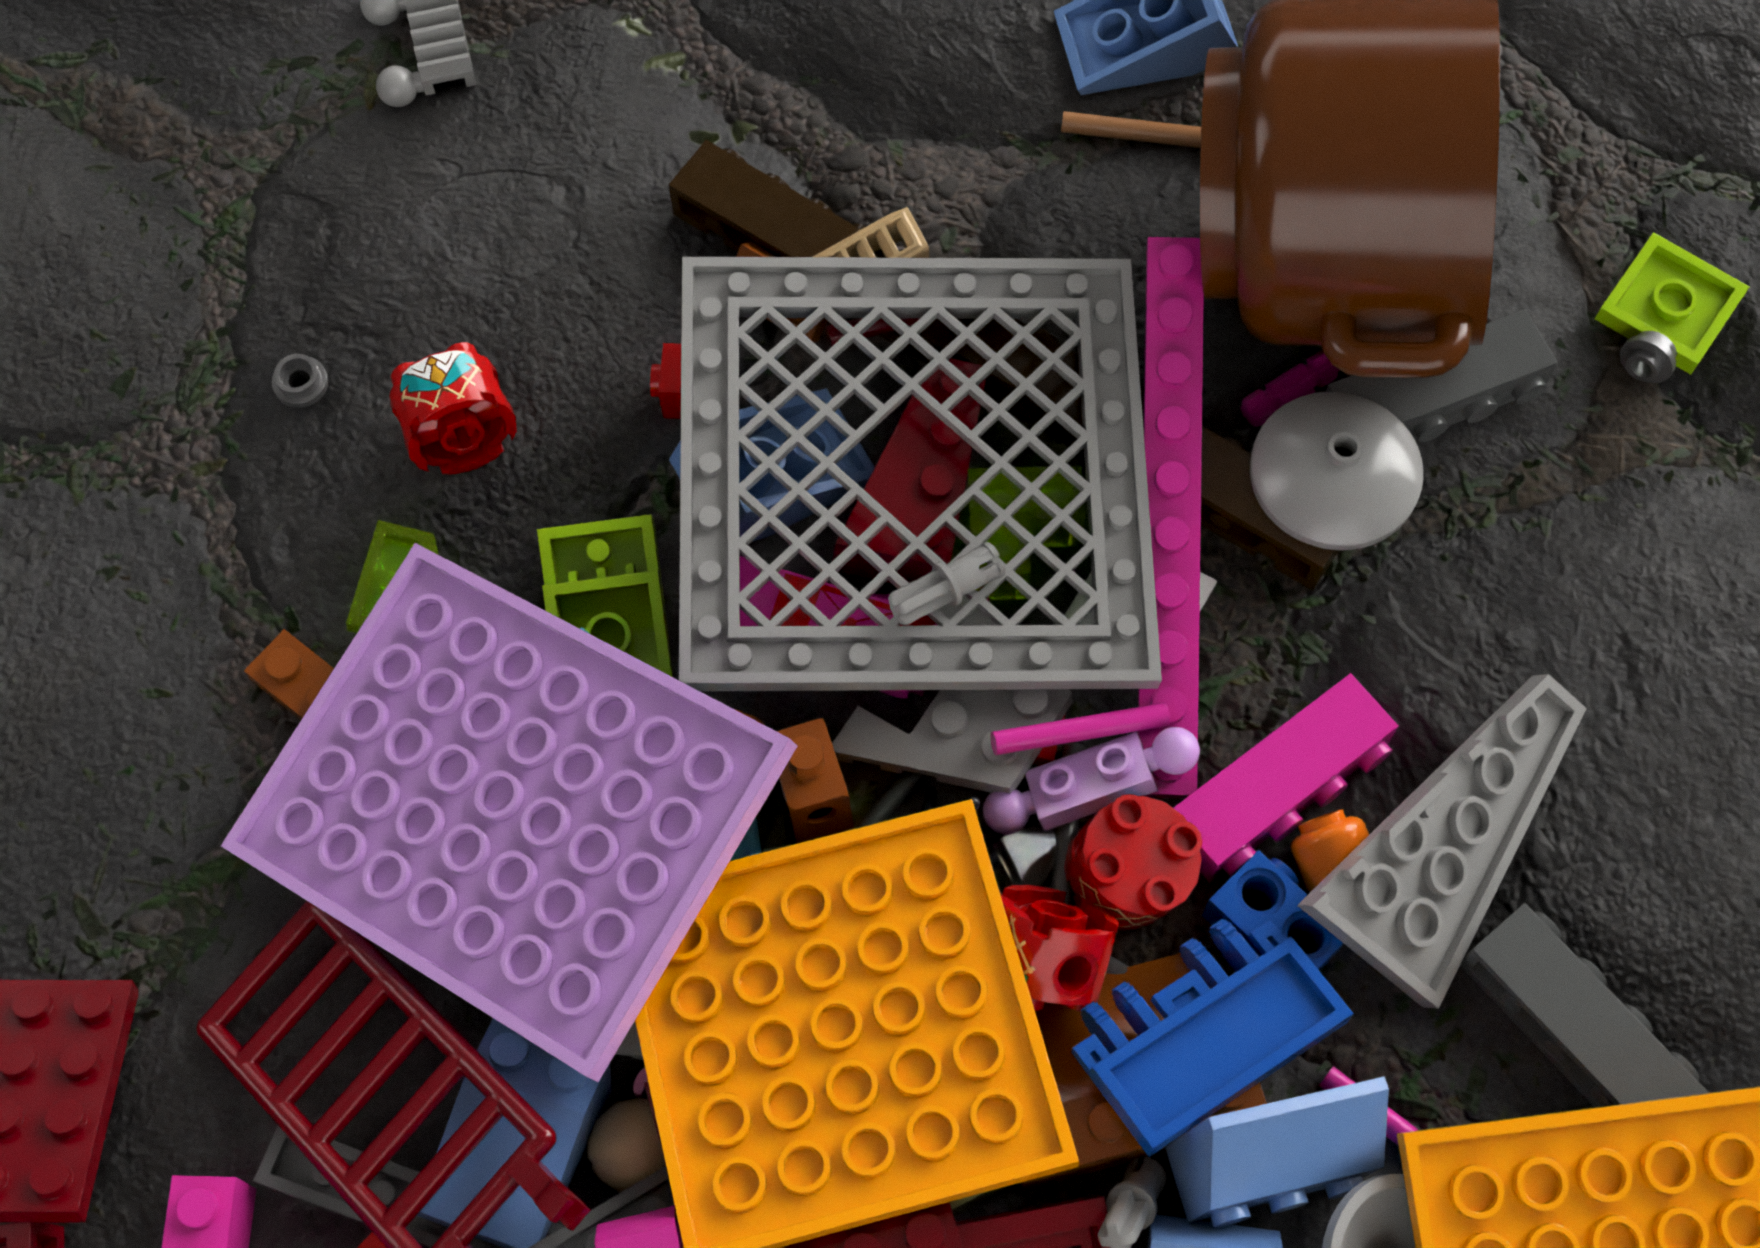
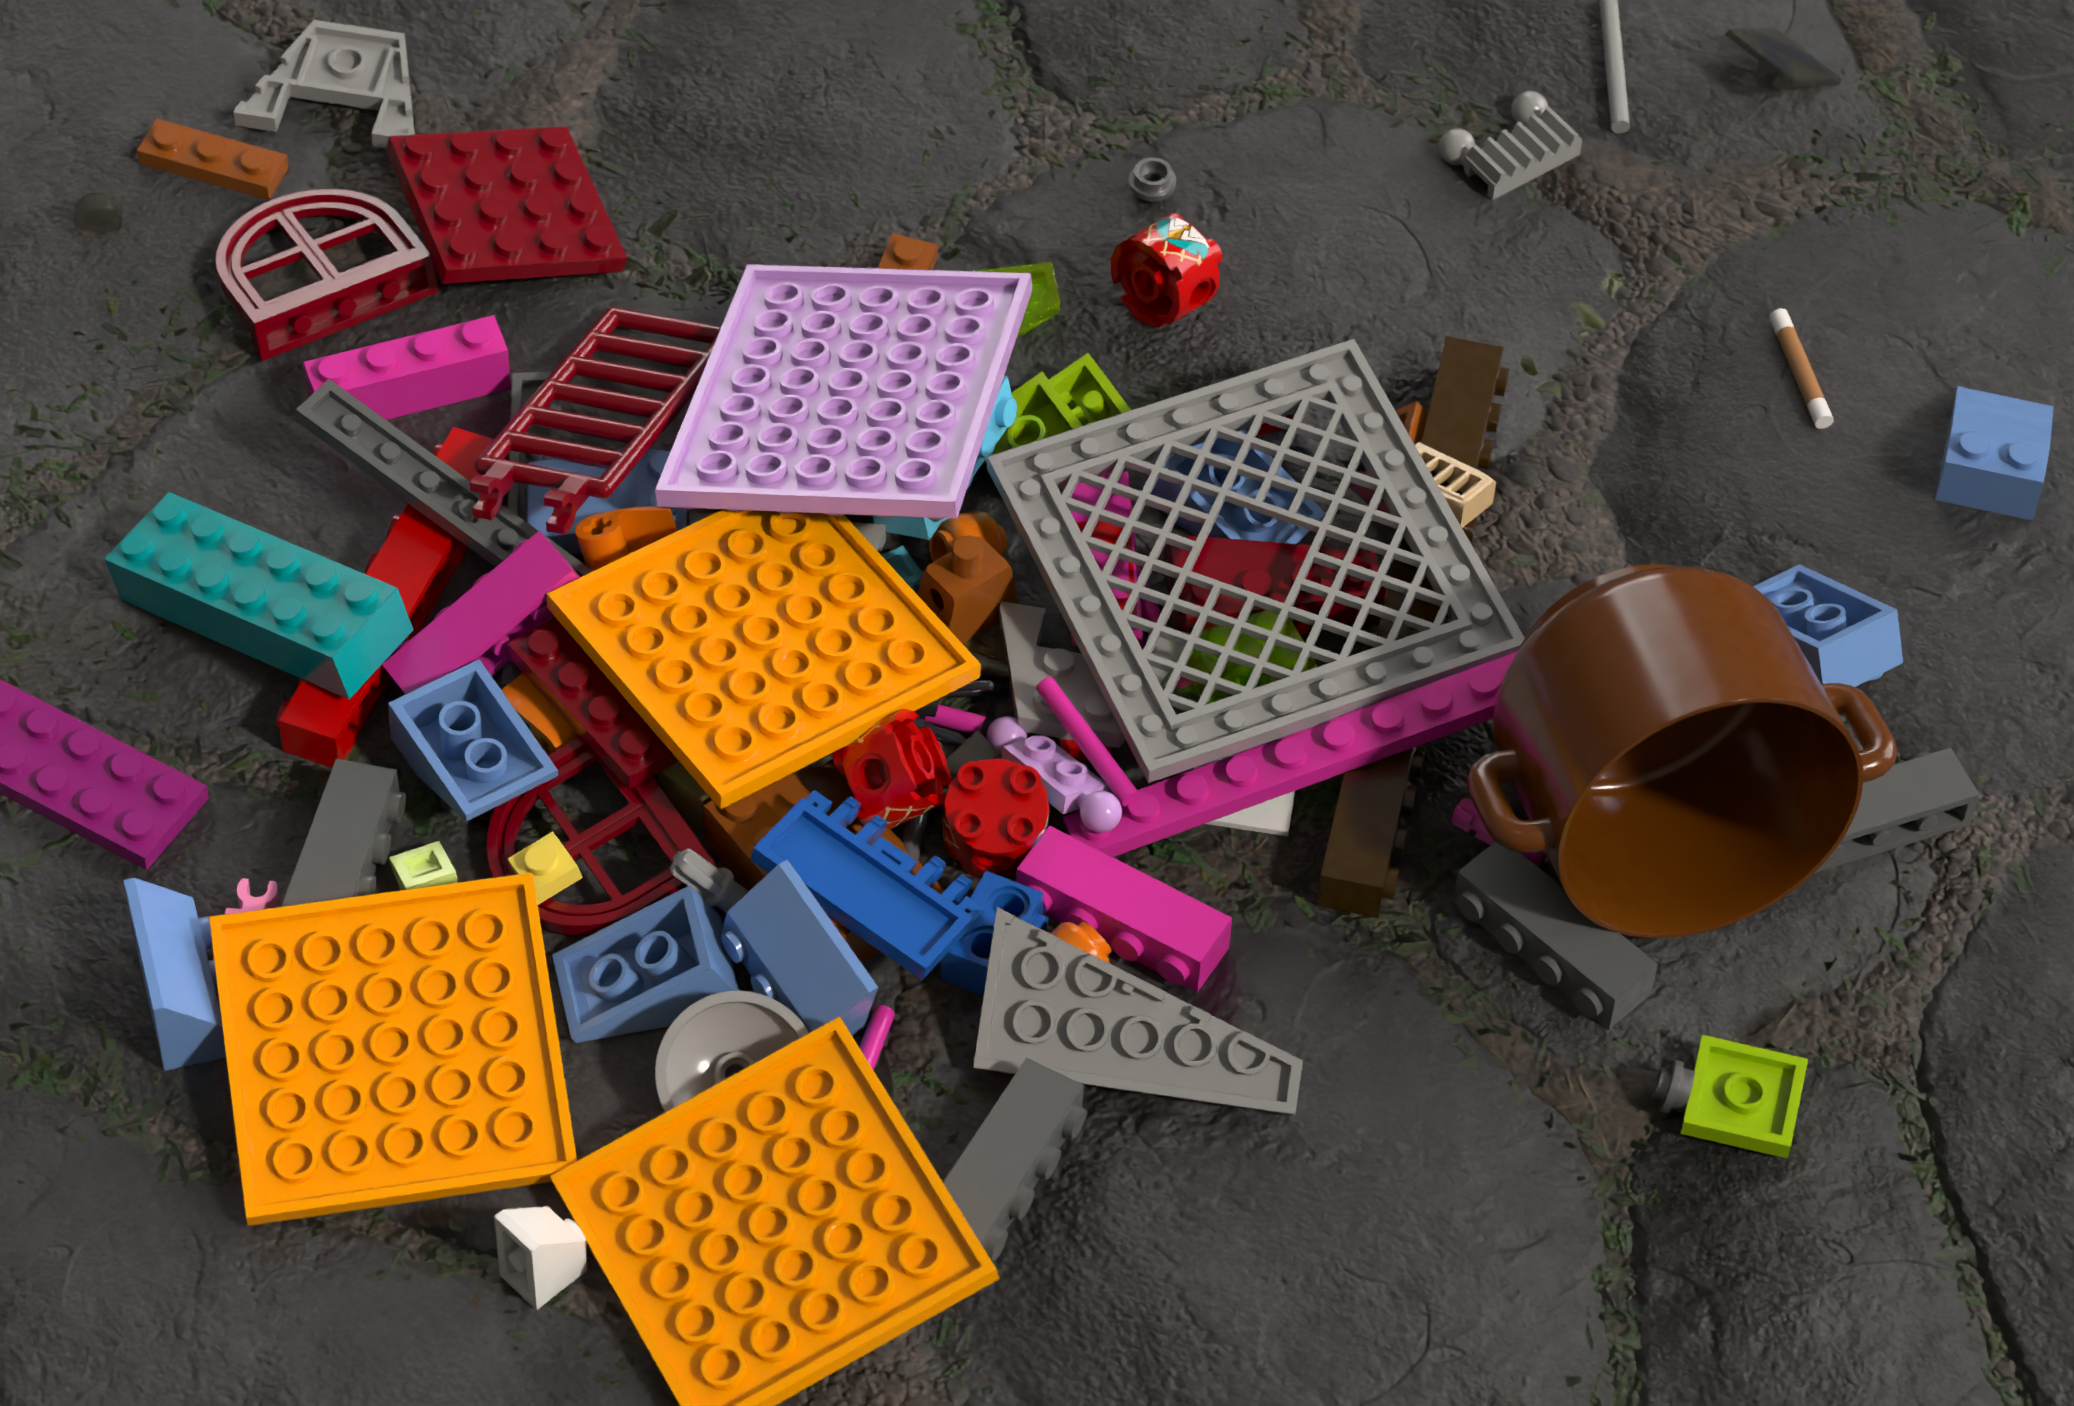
camera: 65 degrees right, 15 degrees down
light grey axle [888,542,1006,625] -> none
light grey dish [1250,392,1423,550] -> none
none -> orange panel [575,506,677,571]

